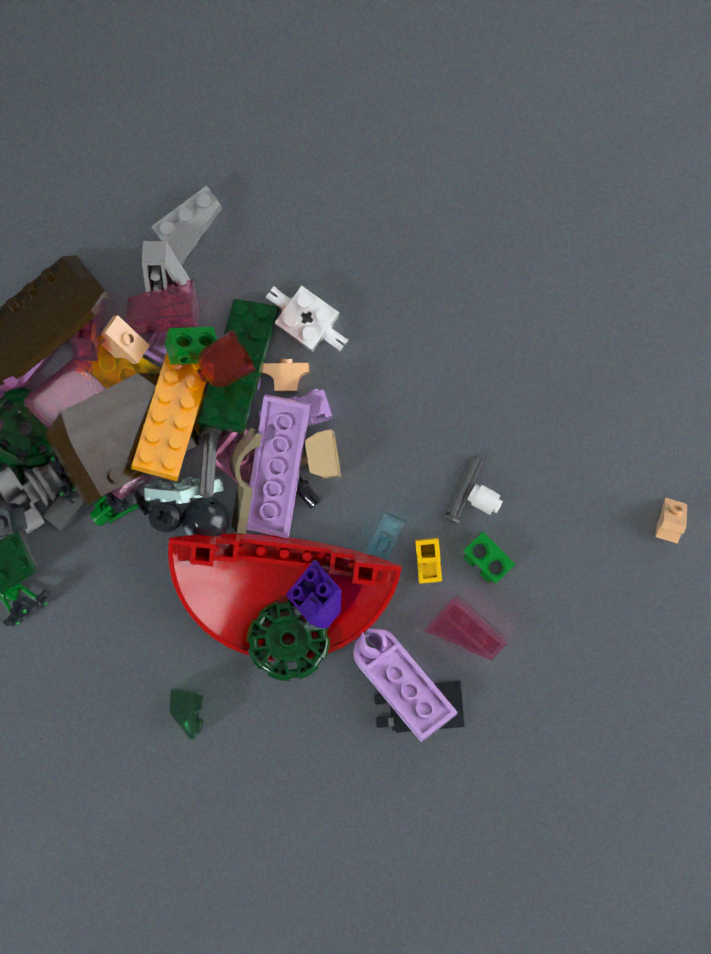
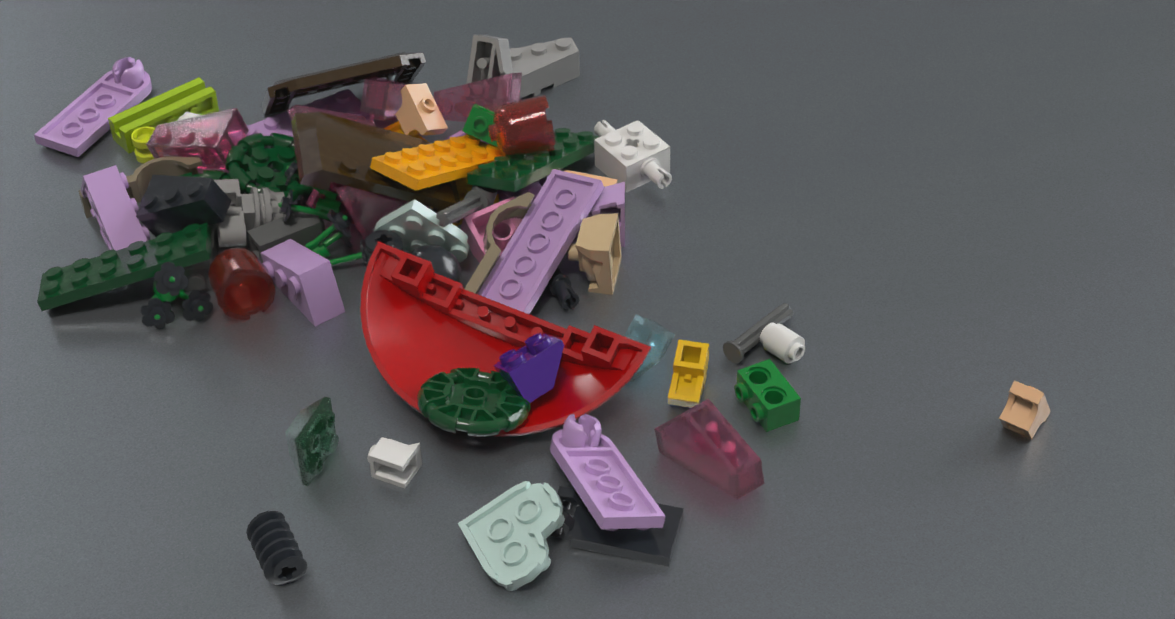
camera: 20 degrees right, 45 degrees down
none -> clear red cylinder [208,248,276,320]
none -> black piece [246,511,308,585]
none -> lavender wedge [261,239,345,327]
none -> white window [367,437,422,489]
none -> light aqua plate [458,481,565,591]

